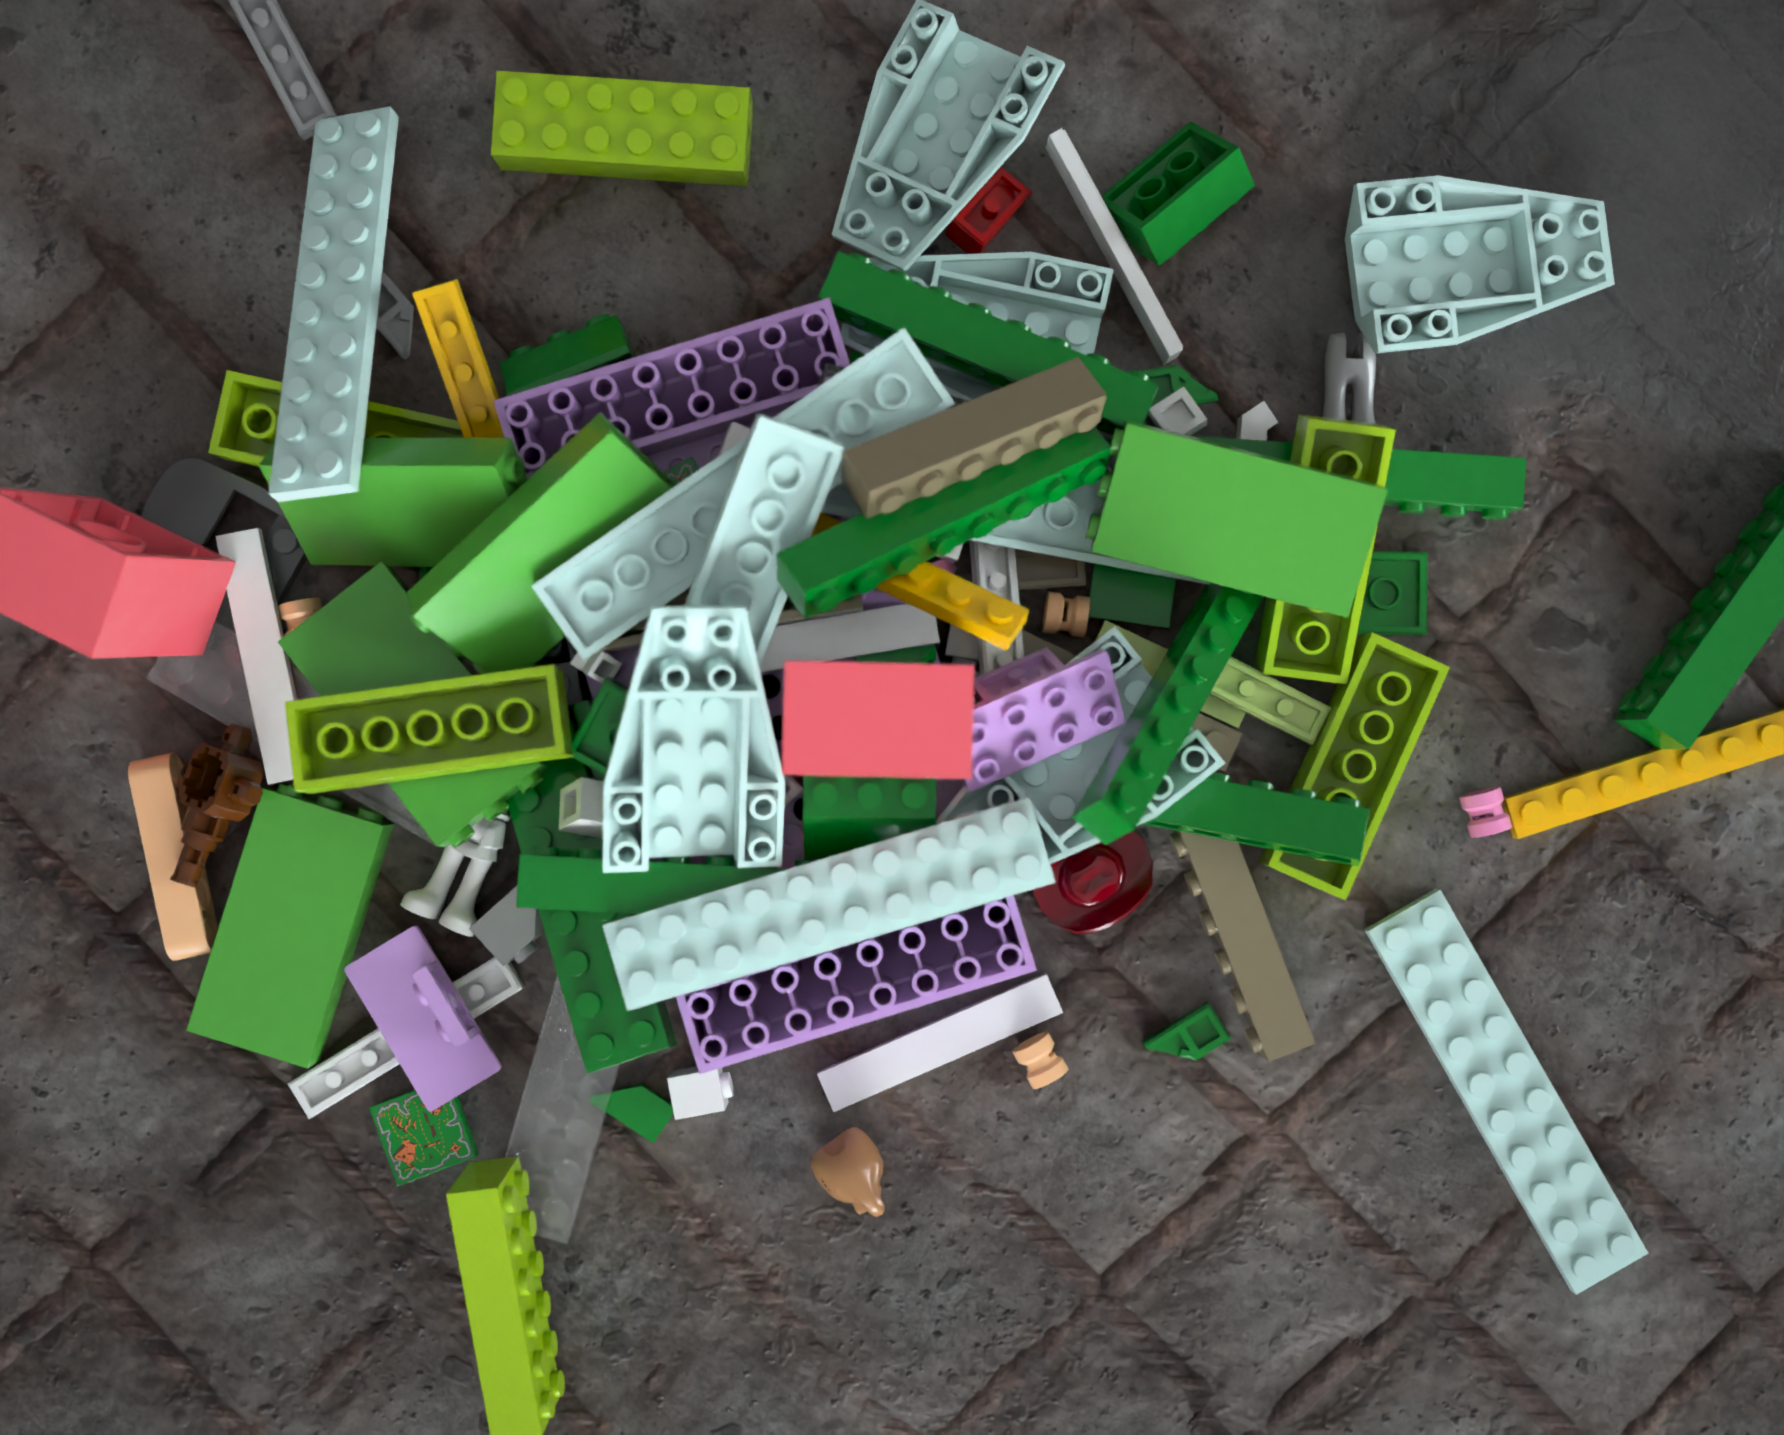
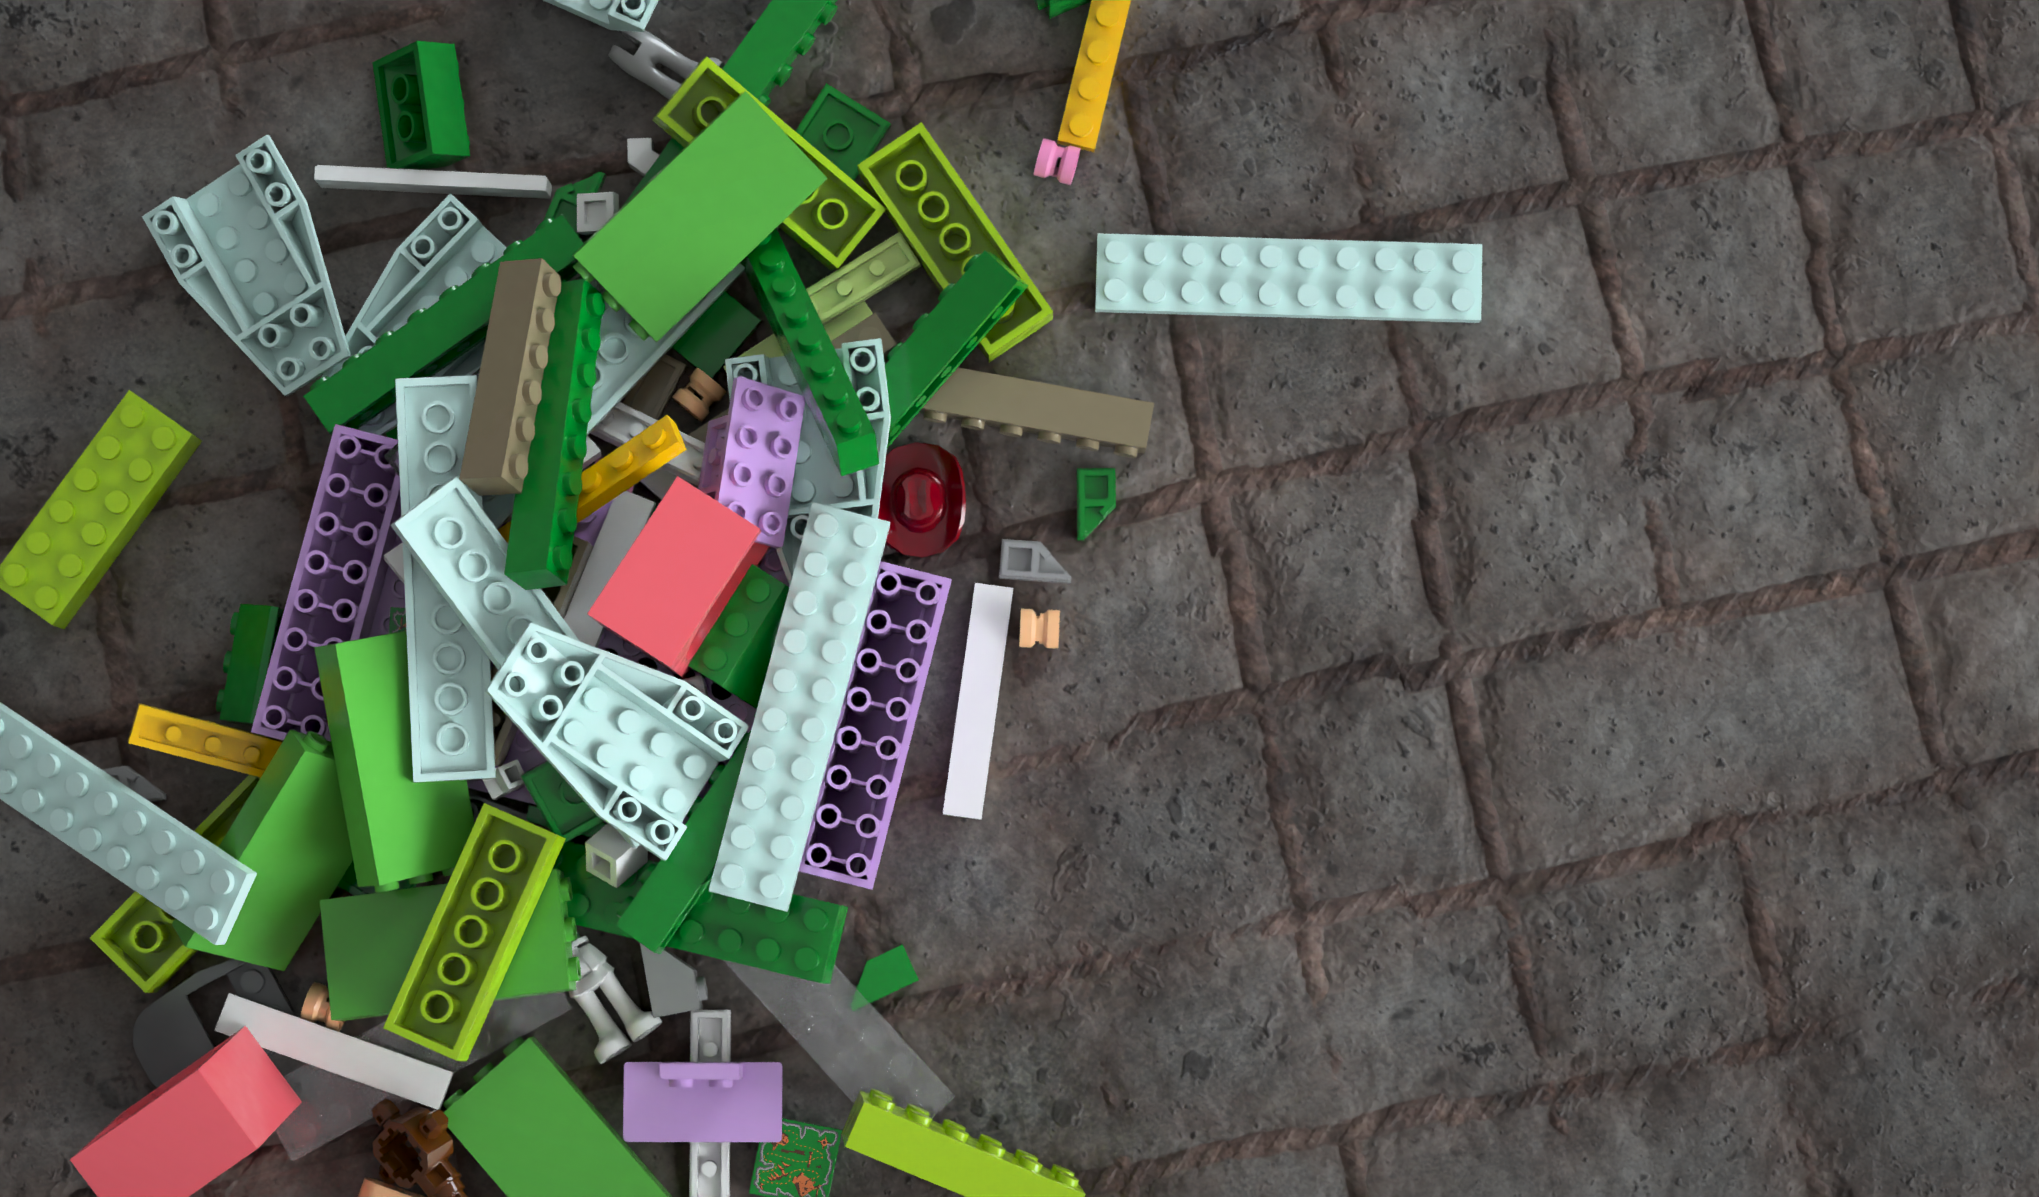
camera: 60 degrees left, 5 degrees down
white brick [667,1066,734,1120] -> none
medium nougat piece [810,1127,885,1217] -> none
red slope [945,166,1032,254] -> none
none -> light grey tile [999,539,1071,584]

